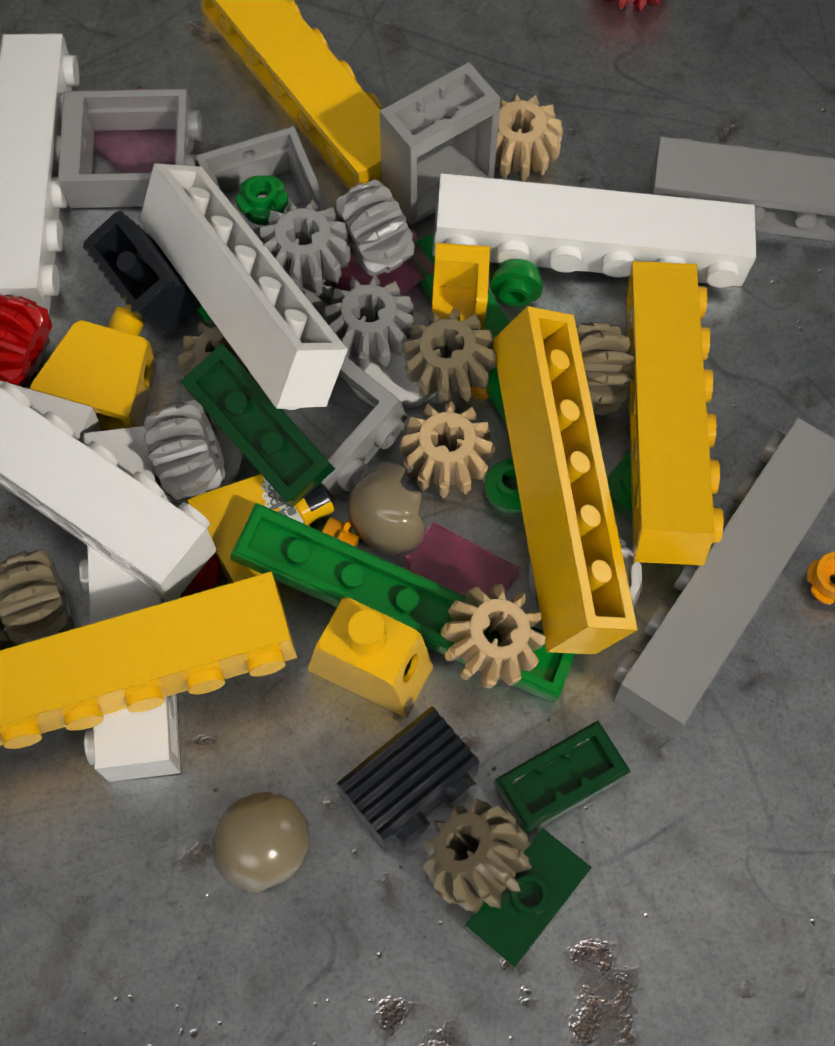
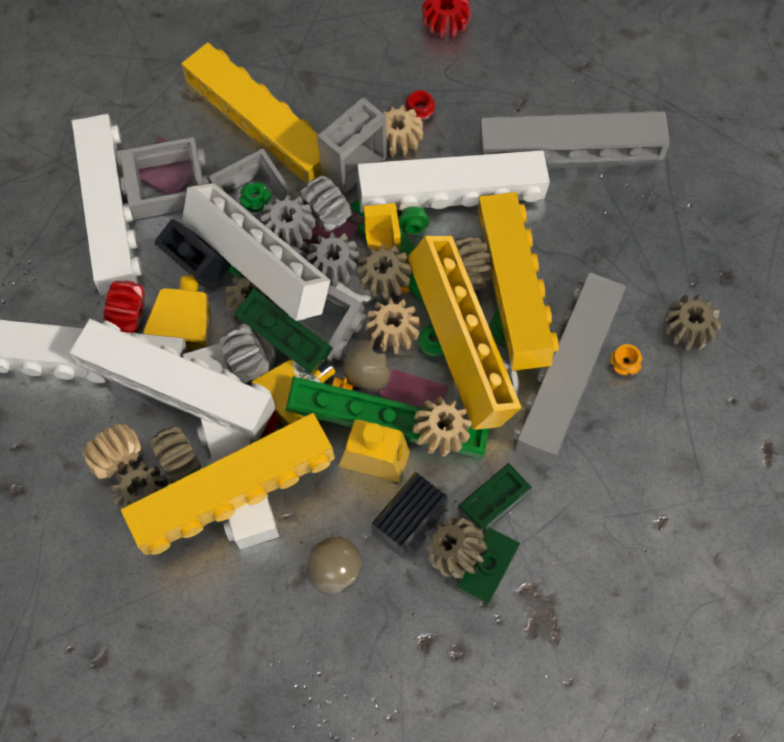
camera: 10 degrees left, 0 degrees up
none -> red plate [405,90,435,120]

